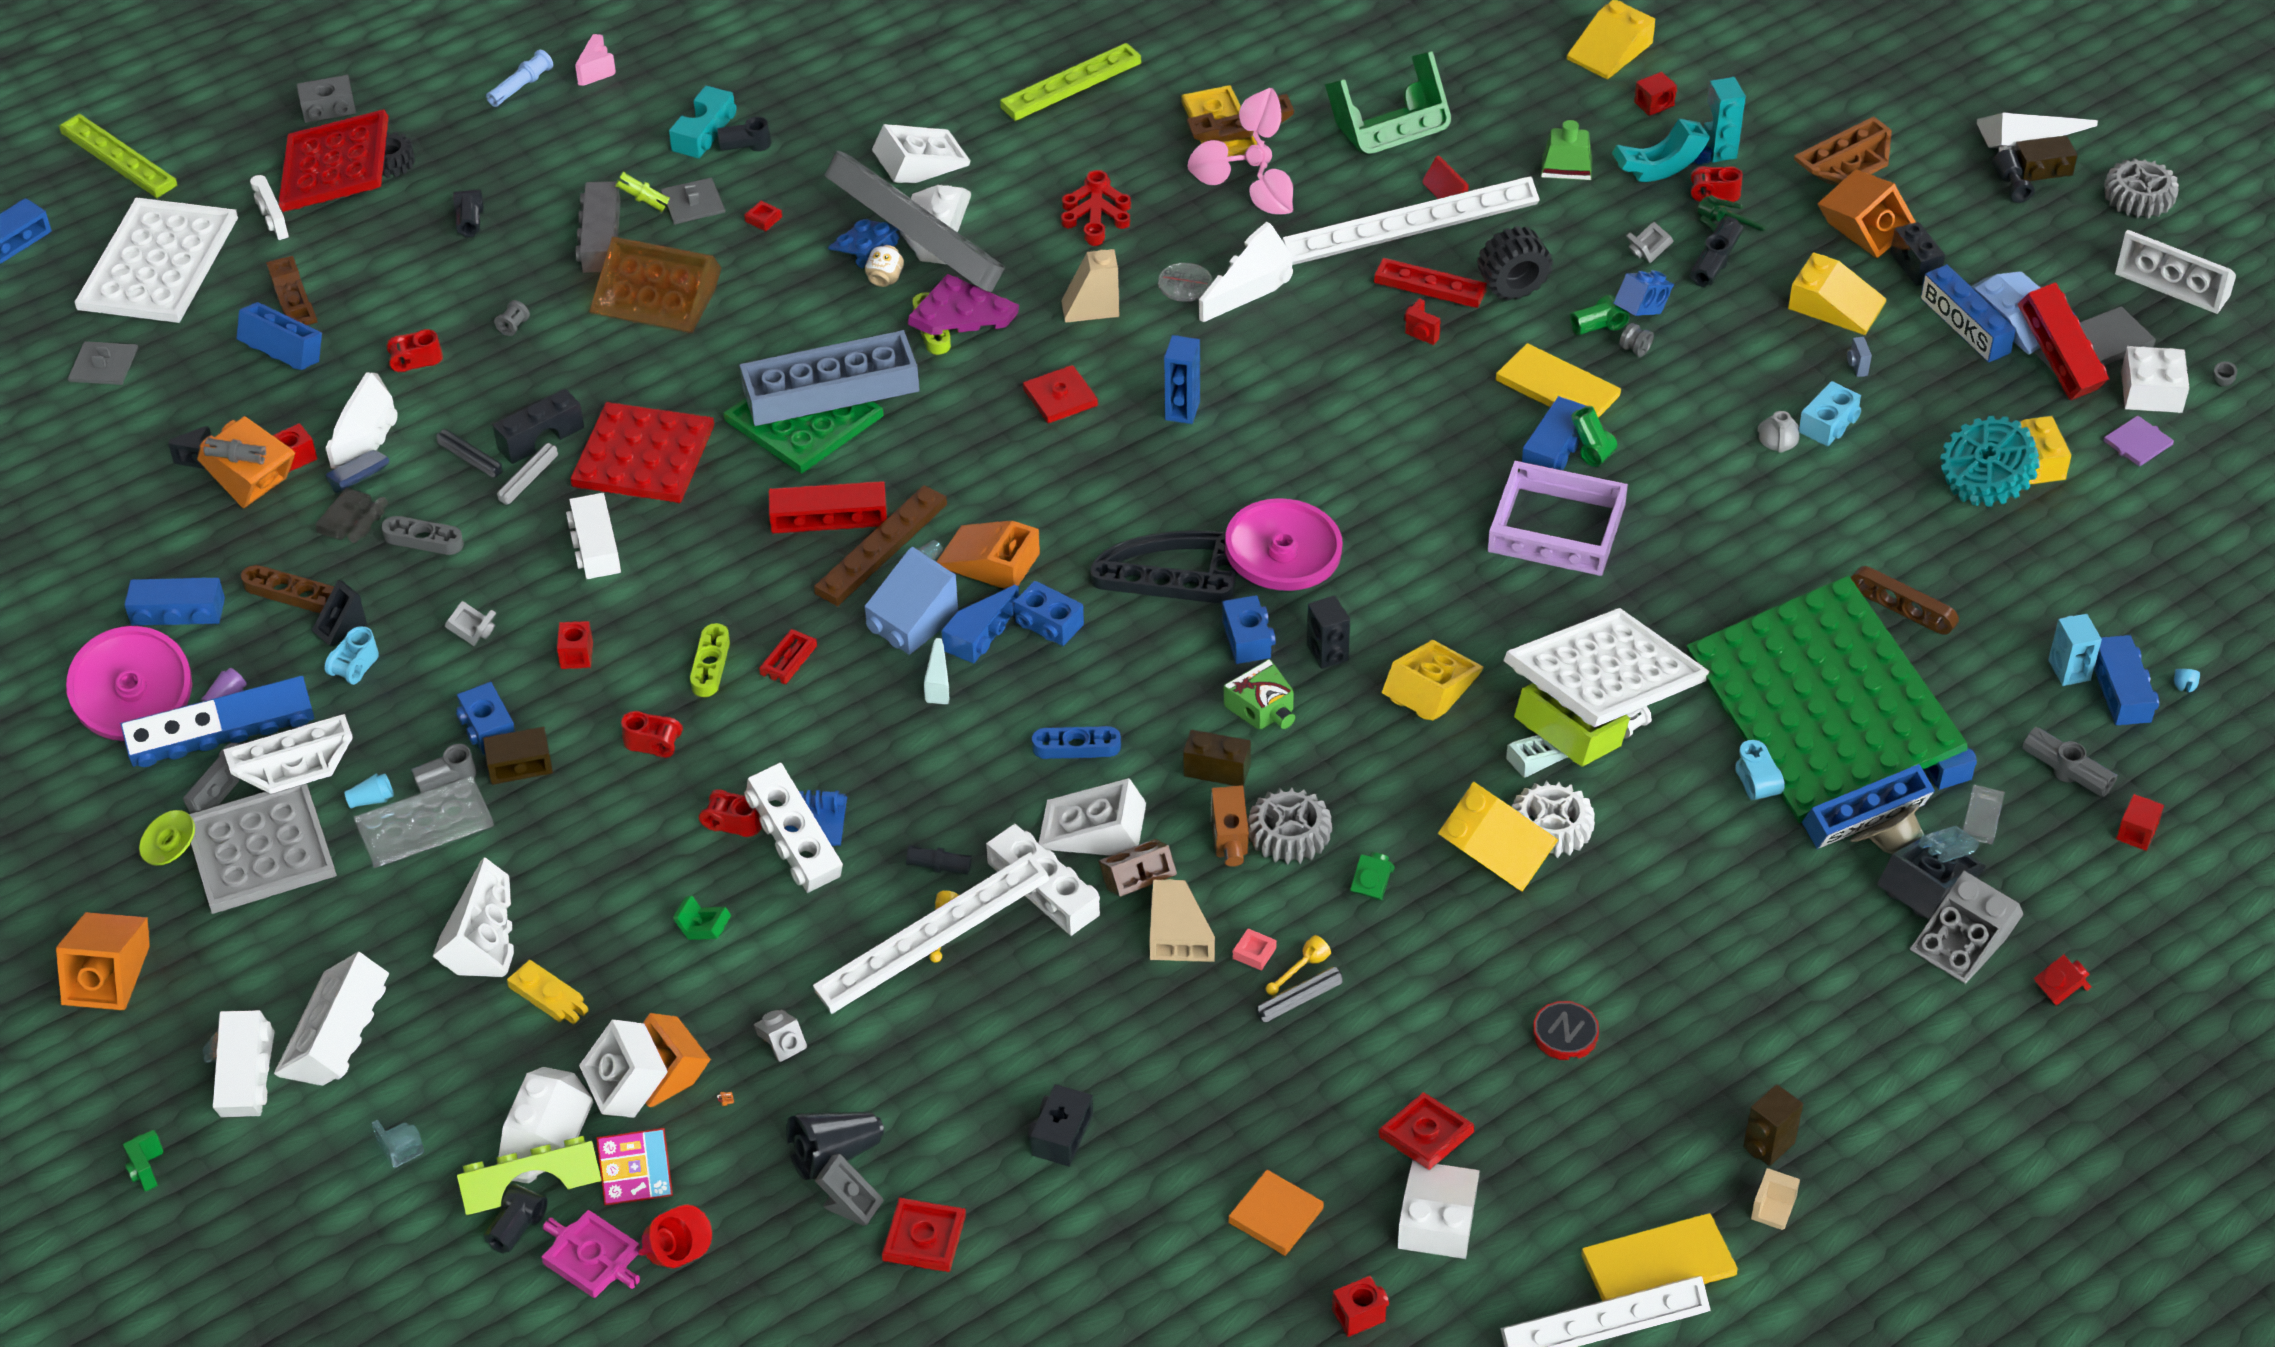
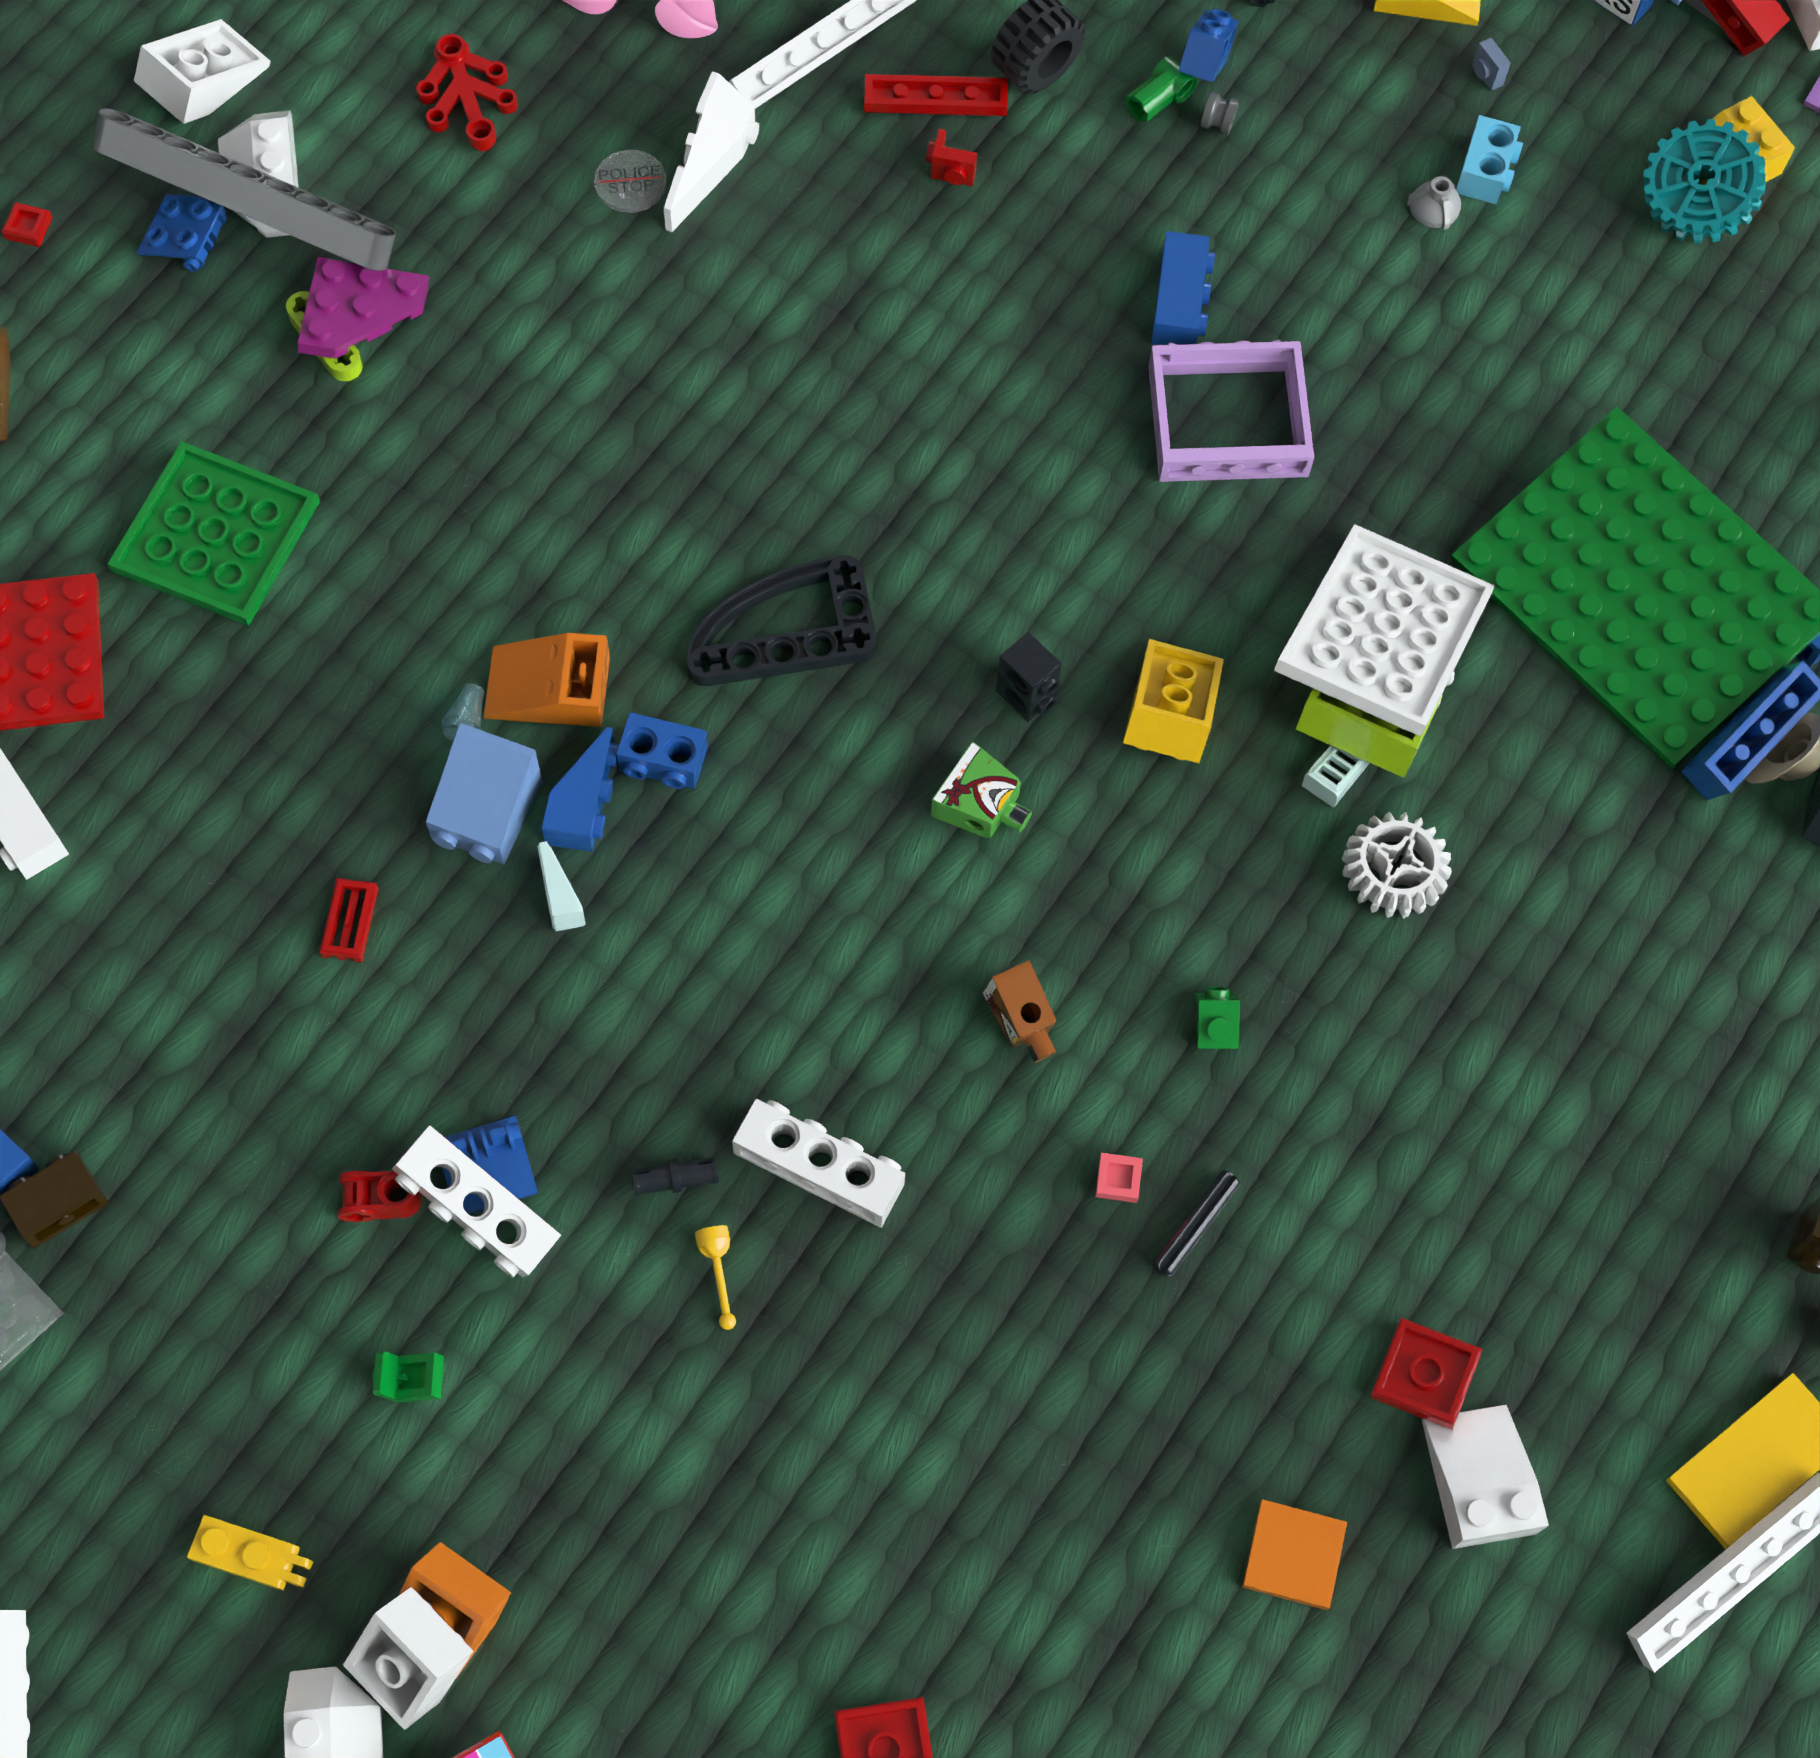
camera: 25 degrees left, 20 degrees up
white wedge [433,858,514,977] -> none
red brick [557,621,593,669] -> none
red piece [621,711,683,758] -> none
lime beam [690,623,730,697] -> none
orange piece [717,1092,734,1106] -> none
sand blue brick [739,330,919,426] -> none
light grey bracket [753,1009,807,1062] -> none
red brick [769,481,887,534] -> none
black cone [786,1112,884,1180] -> none
white plate [813,852,1049,1014] -> none
reddish brown plate [814,485,947,606] -> none
dark grey slope [815,1154,884,1226] -> none
head [865,245,904,287] -> none
red plate [1023,365,1098,423] -> none
black brick [1027,1084,1093,1167] -> none
blue beam [1032,726,1121,759] -> none
white slope [1039,778,1146,855] -> none
tan slope [1061,249,1119,323] -> none
brick [1098,839,1177,897] -> none
tan slope [1150,879,1215,962] -> none
blue brick [1164,335,1200,424] -> none
dark brown brick [1183,730,1251,787] -> none
blue brick [1222,595,1276,664] -> none
dark pink dish [1225,499,1343,591] -> none
light grey gear [1247,787,1332,865] -> none
yellow hinge [1266,935,1331,995] -> none
red brick [1332,1276,1389,1337] -> none
yellow slope [1438,782,1558,892] -> none
yellow tile [1496,343,1621,418] -> none
tile [1533,1001,1599,1060] -> none
green piece [1571,406,1618,467] -> none
medium azure piece [1735,740,1784,800] -> none
reddish brown beam [1851,566,1959,635] -> none

